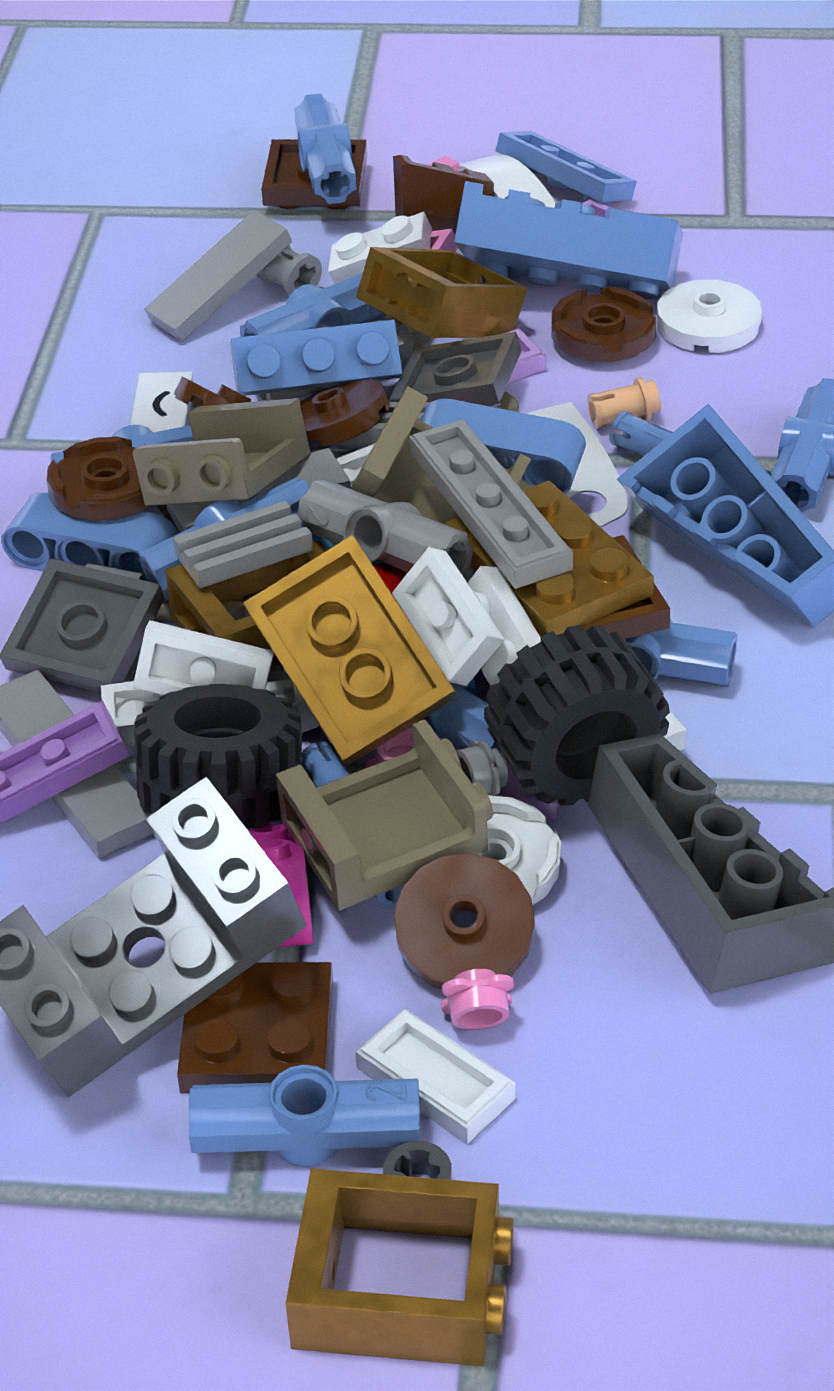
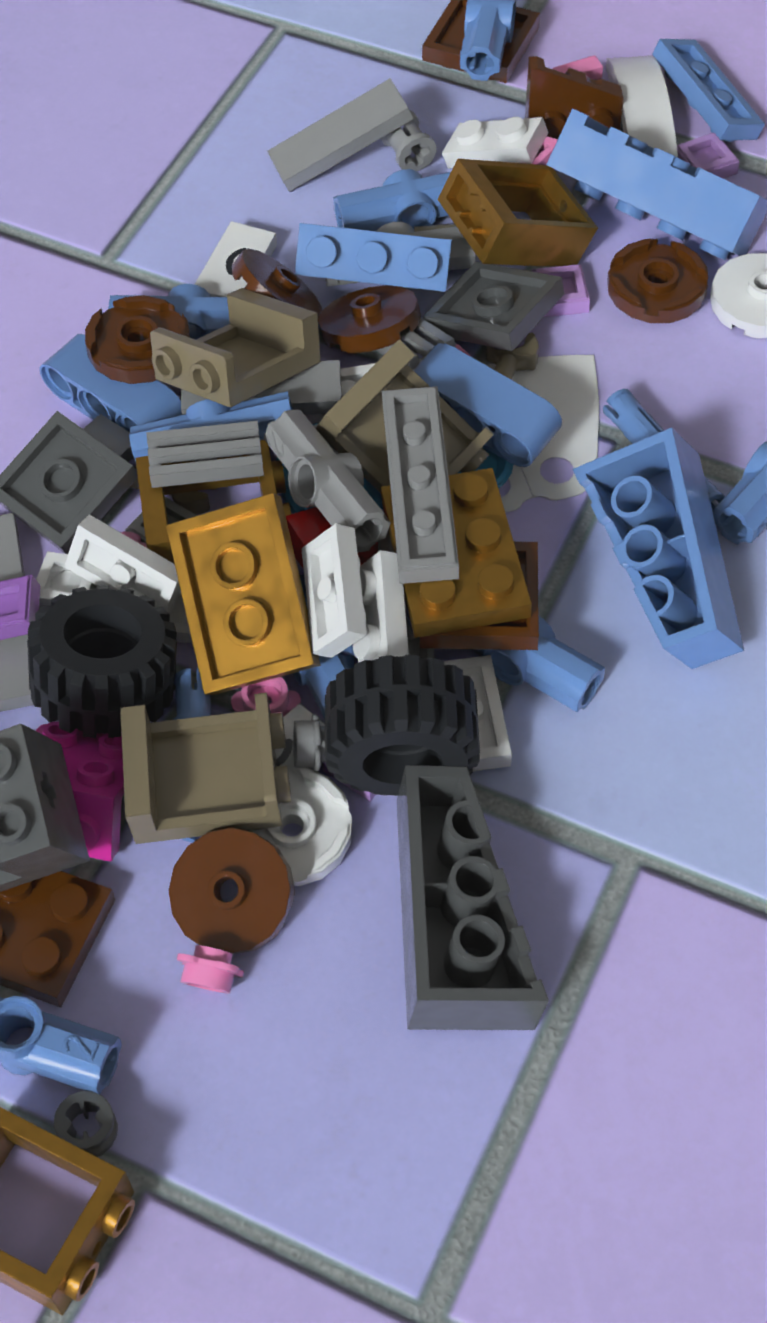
camera: 20 degrees right, 15 degrees up
white tile [356,1009,516,1145] -> none
light nougat pin [587,377,661,429] -> none

